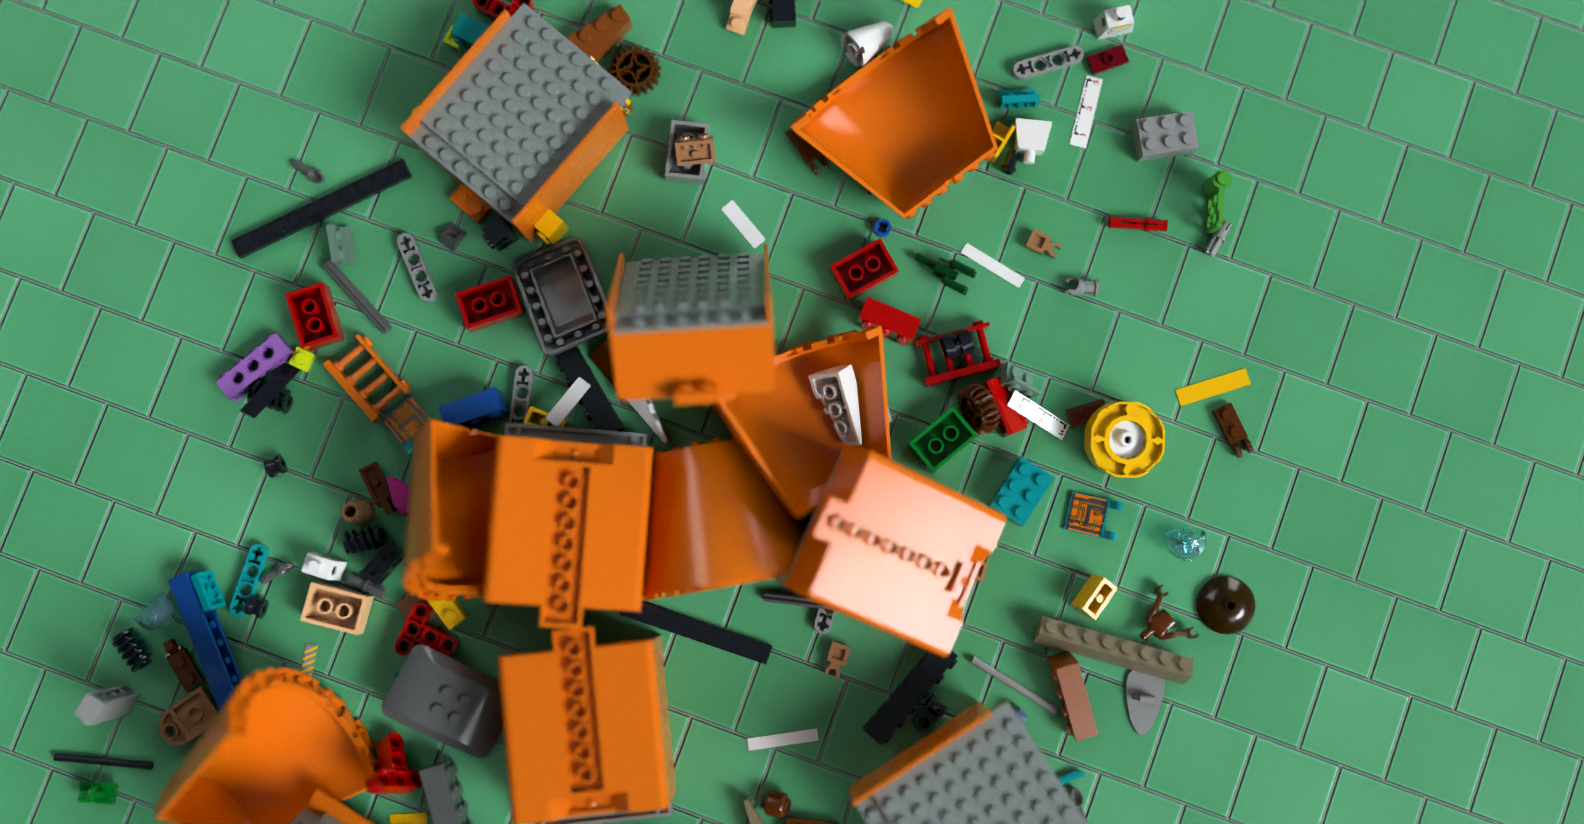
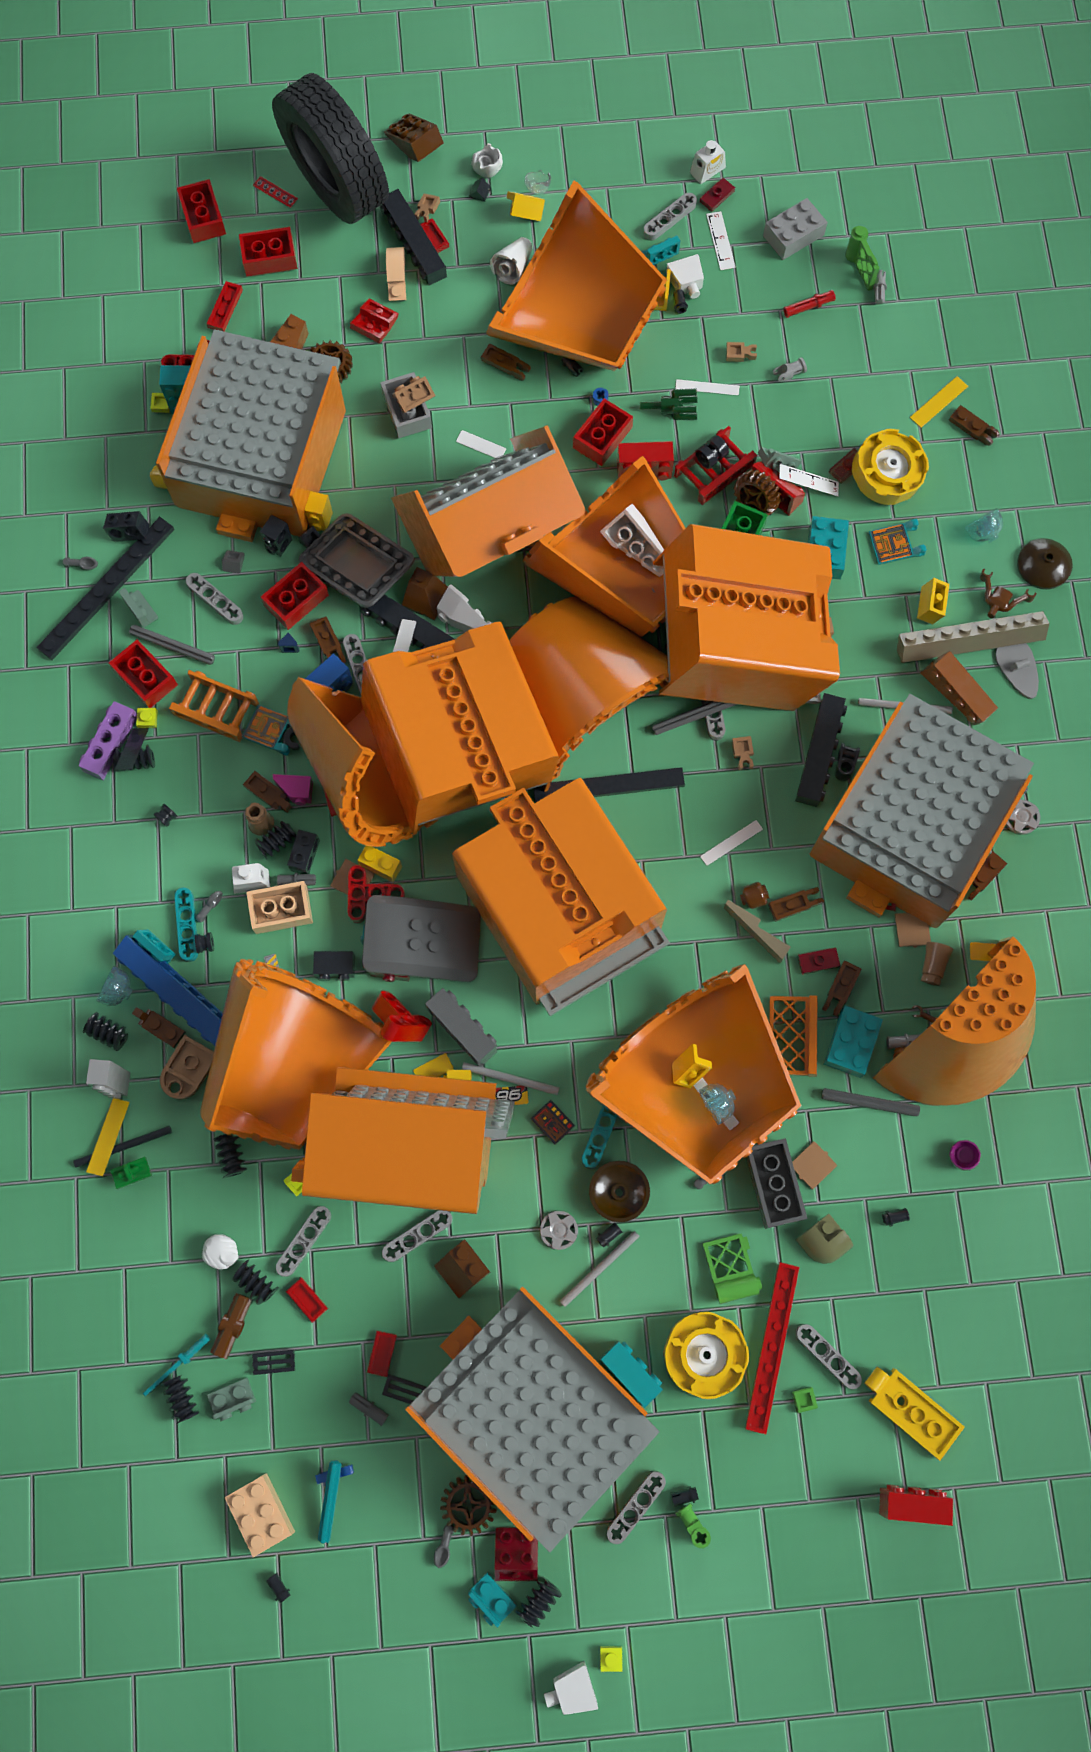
camera: 25 degrees left, 10 degrees down
none -> yellow sticker [86,1099,130,1176]
none -> black brick [103,511,149,542]
none -> dark blue slope [278,632,300,653]
none -> black slope [299,525,320,548]
none -> reddish brown hinge [309,616,346,663]
none -> black brick [313,951,355,981]
none -> red slope [350,298,399,344]

